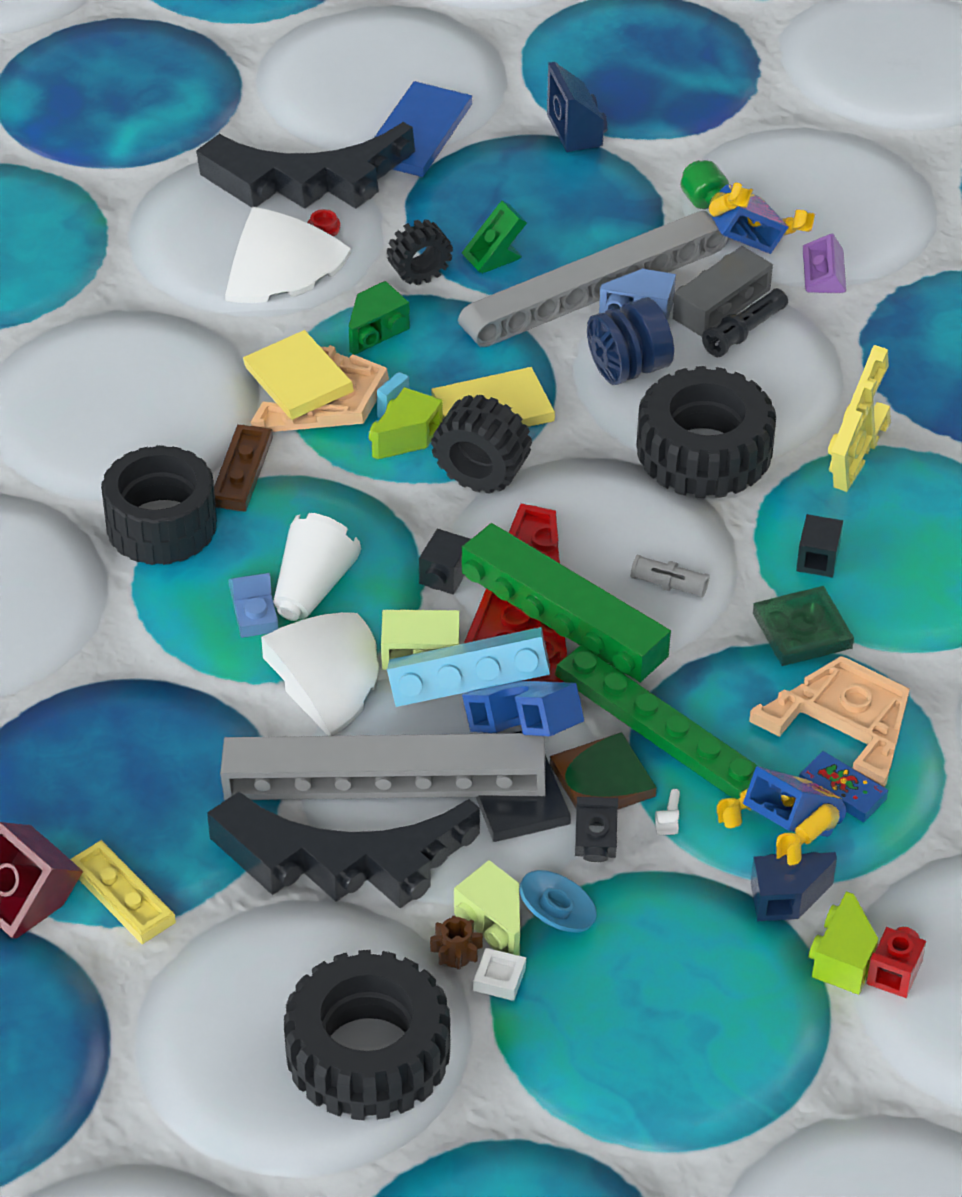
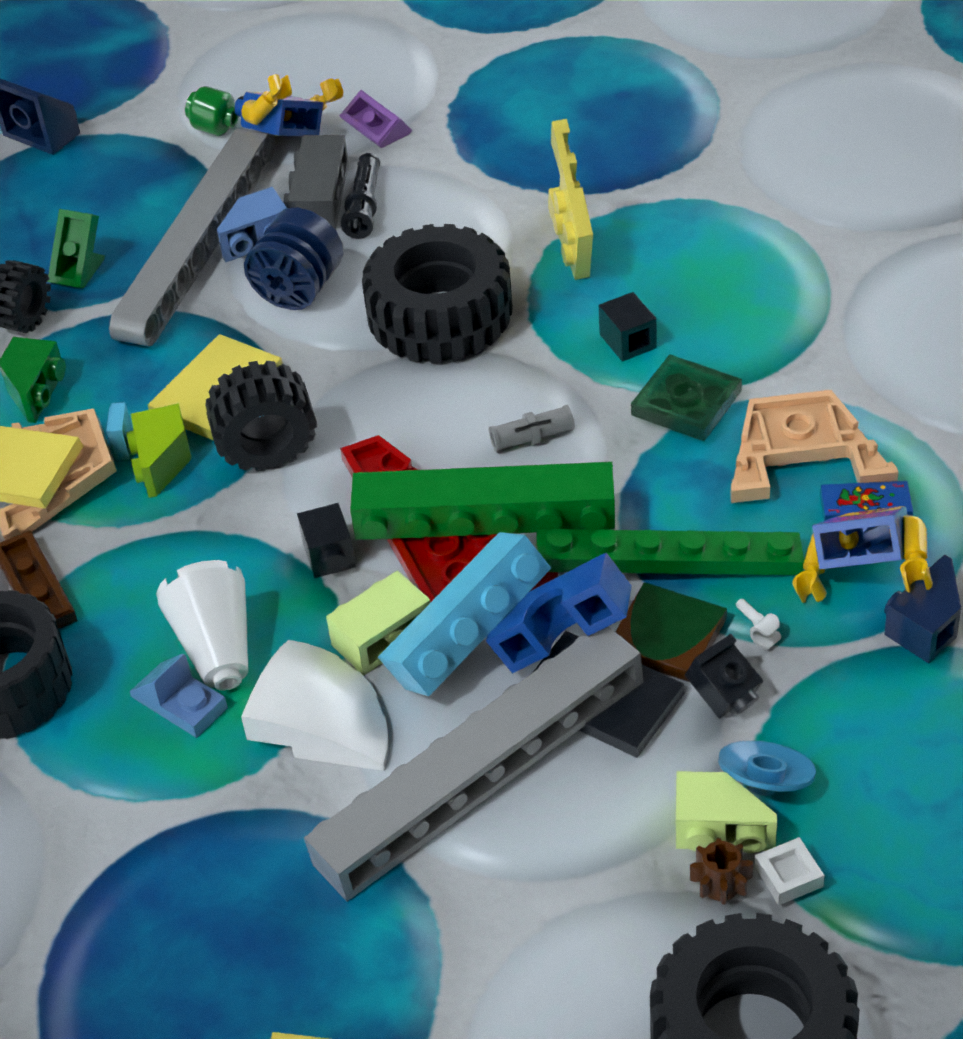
camera: 35 degrees left, 0 degrees up
black arch [207,791,480,908] -> none

